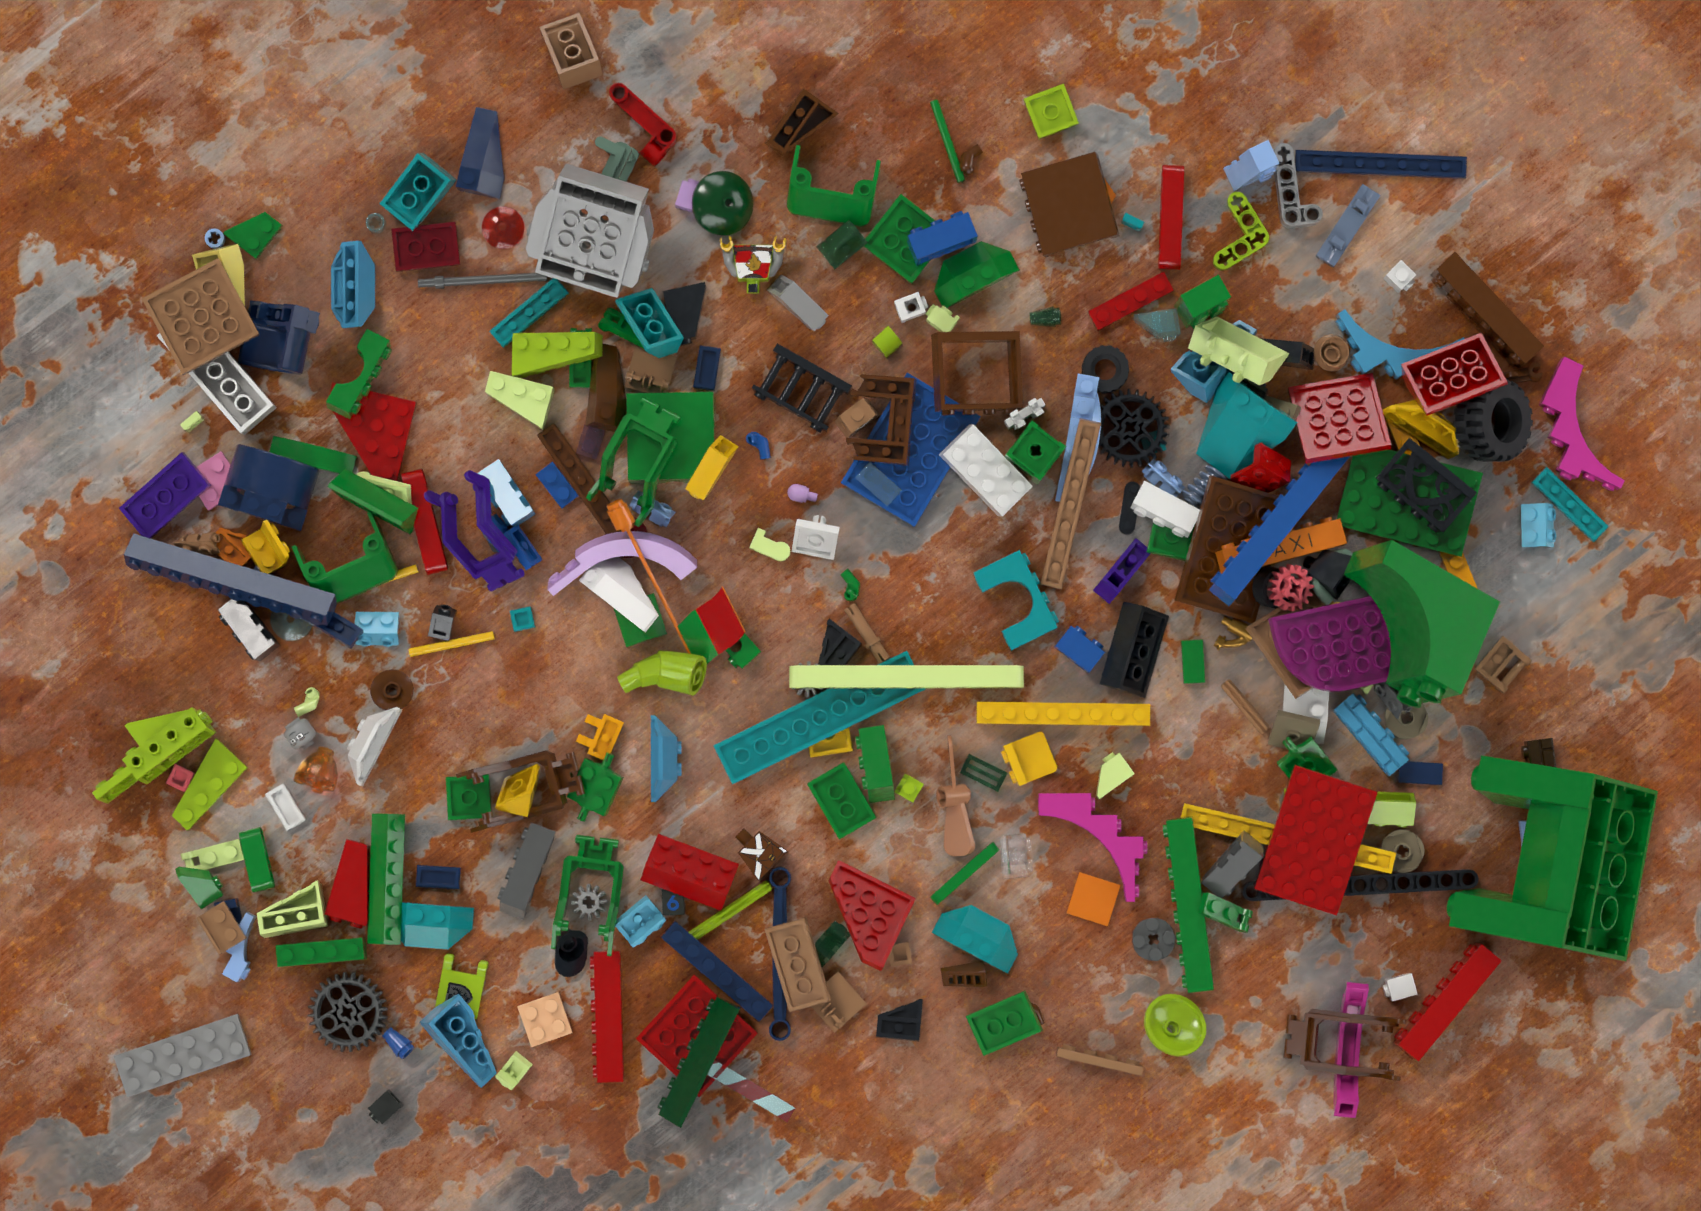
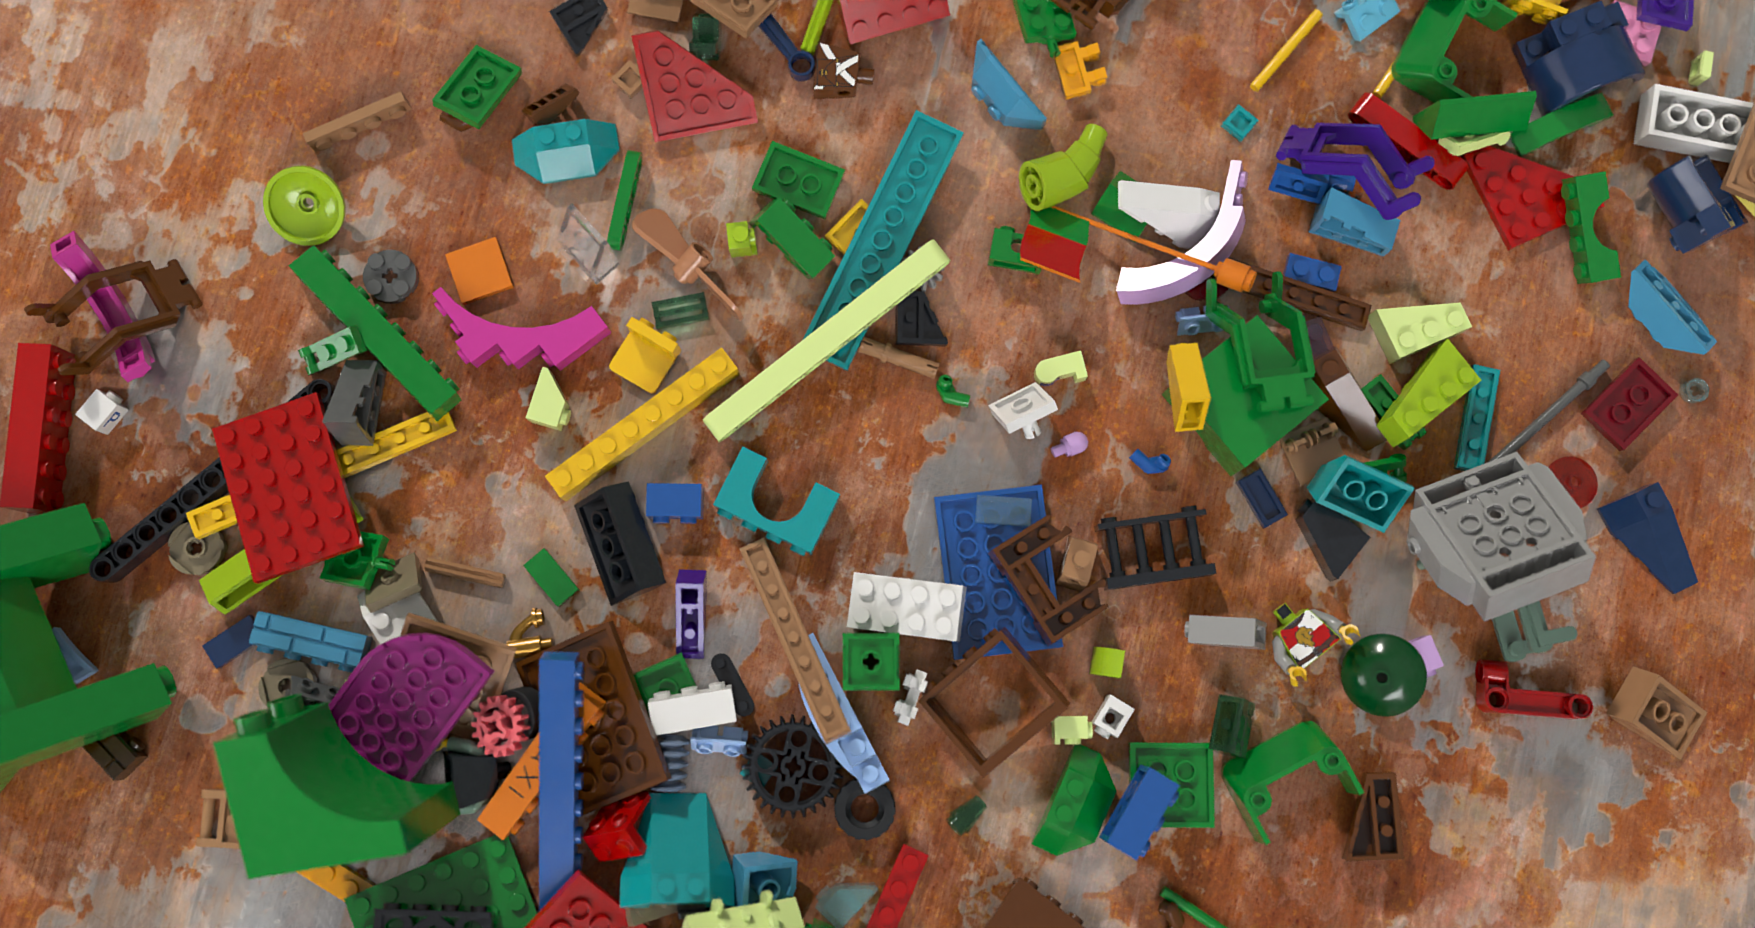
camera: 140 degrees right, 5 degrees down
teal slope [380,153,457,231] -> none
bracket [428,604,457,641] -> none

